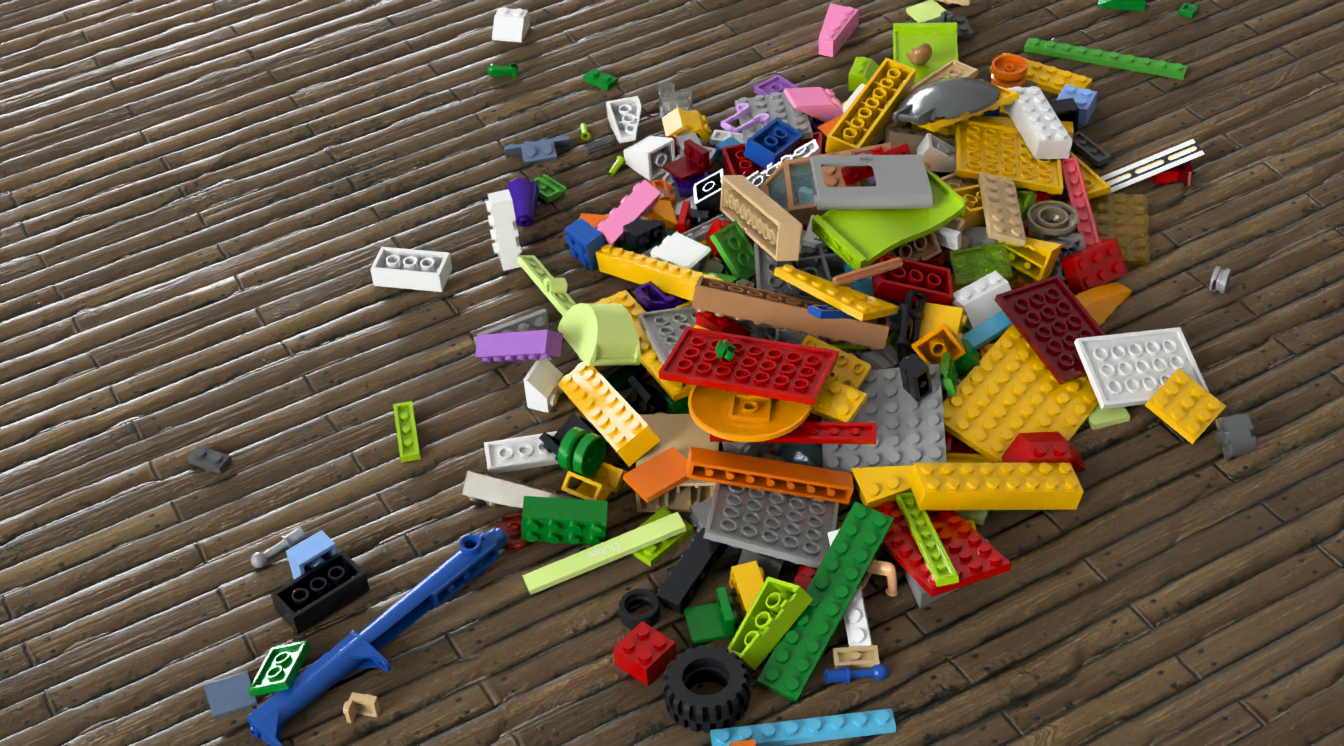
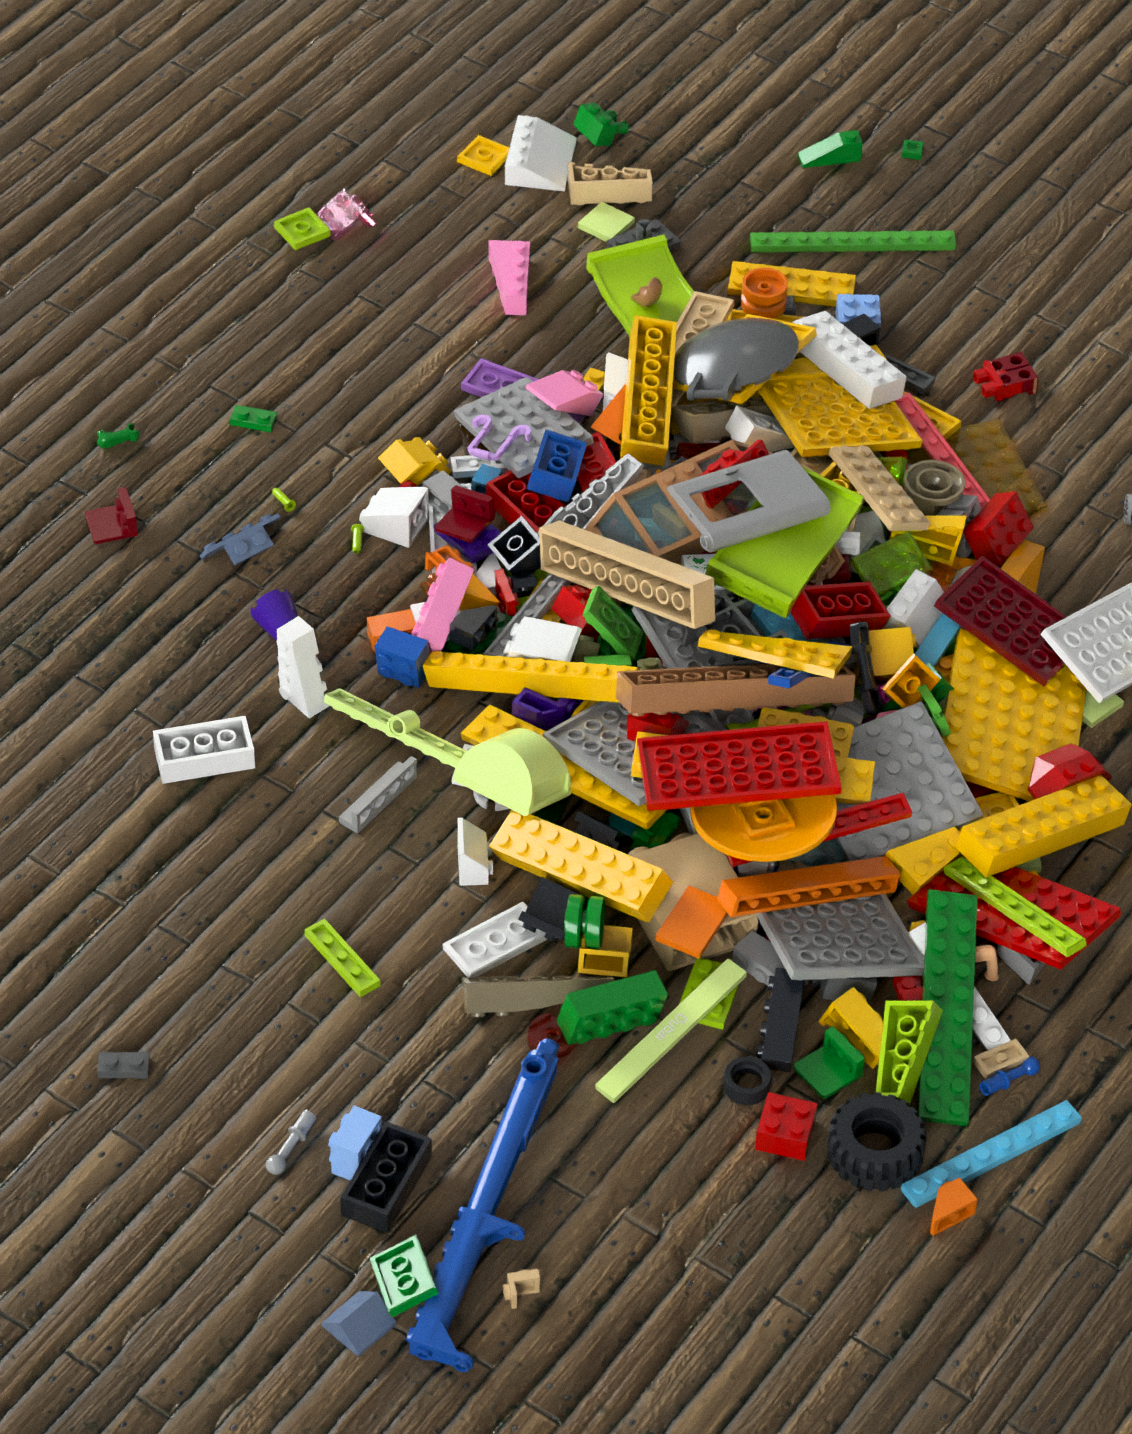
camera: 30 degrees left, 5 degrees up
medium lavender brick [475,330,563,363] -> none
white slope [492,7,530,42] -> none
bright green plate [531,174,567,203] -> none
dark grey axle [584,125,646,154] -> none
white wedge [606,96,642,143] -> none
clear brick [658,82,693,118] -> none
green plate [714,339,736,360] -> none
nougat axle [832,257,903,287] -> none
lime slope [848,57,879,91] -> none
black brick [899,353,932,401] -> none
sticker [1101,139,1205,195] -> none
none -> dark red bracket [85,487,138,544]

